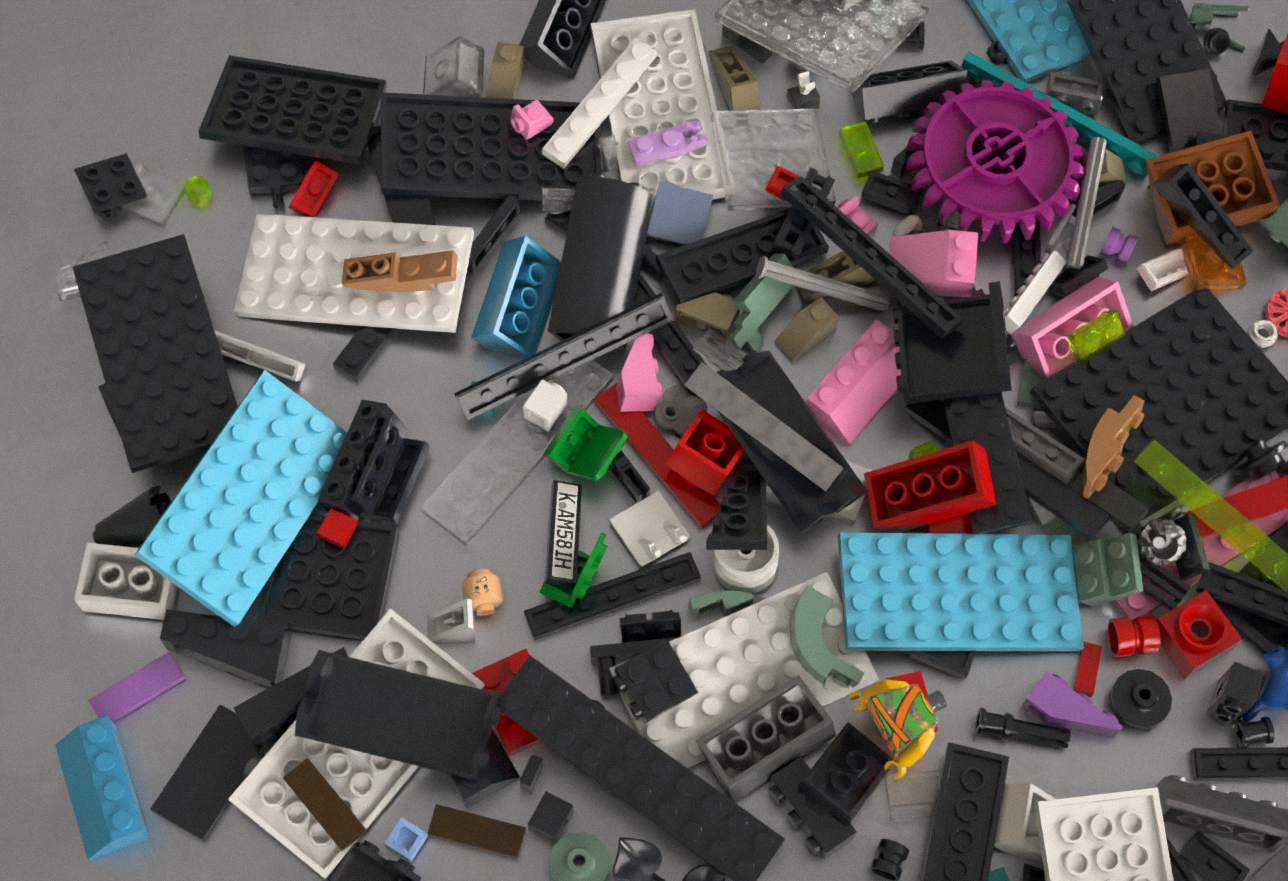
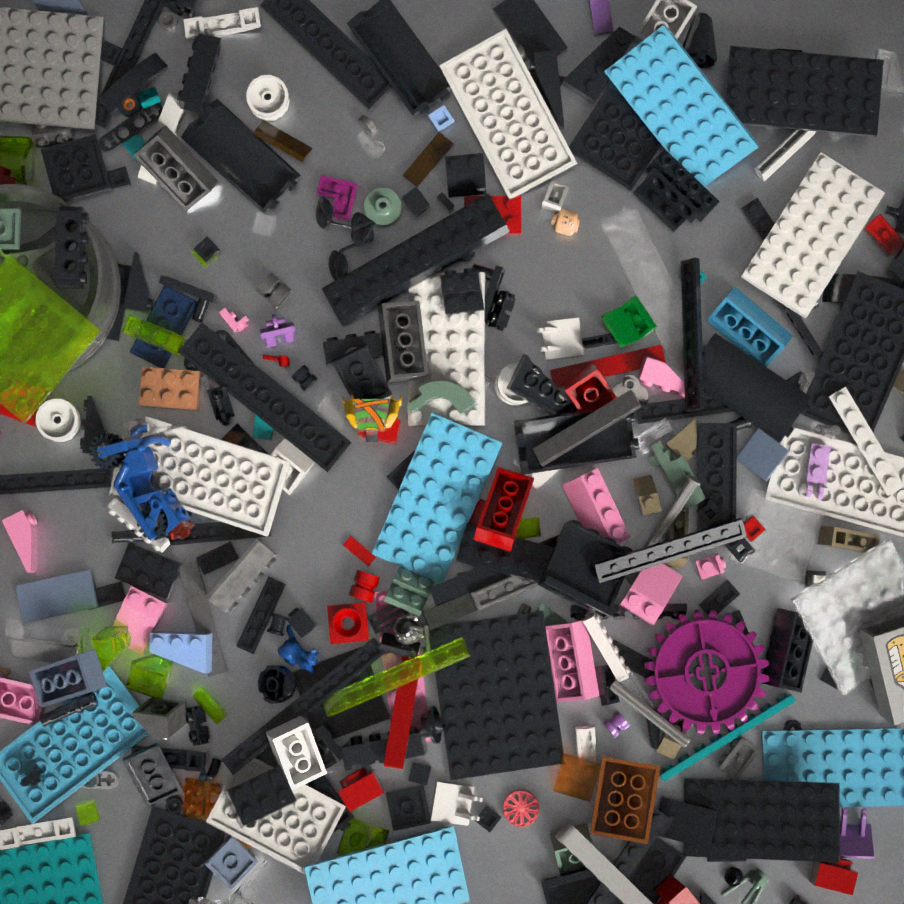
camera: 115 degrees right, 20 degrees up
dark brown tile [283,758,367,852] -> none
black cylinder [294,650,502,781] -> none
red tile [317,508,358,548] -> none
medium nougat slope [341,250,458,292] -> none
bright pink bracket [510,100,554,140] -> none
white brick [523,379,567,432] -> none
black tile [524,552,701,641] -> none
green bracket [539,532,608,608] -> none
tile [545,480,582,588] -> none
sand green slope [688,590,754,618] -> none
clear neon green plate [839,121,884,178] -> none
white arm [893,215,924,237] -> none
black pin [975,707,1071,749] -> none
medium lavender slope [1021,671,1123,738] -> none
clear neon green plate [1067,309,1125,362] -> none
medium nougat slope [1082,395,1144,499] -> none
black piece [1111,669,1172,729] -> none
black slope [1153,163,1254,269] -> none
white plate [1248,320,1277,348] -> none

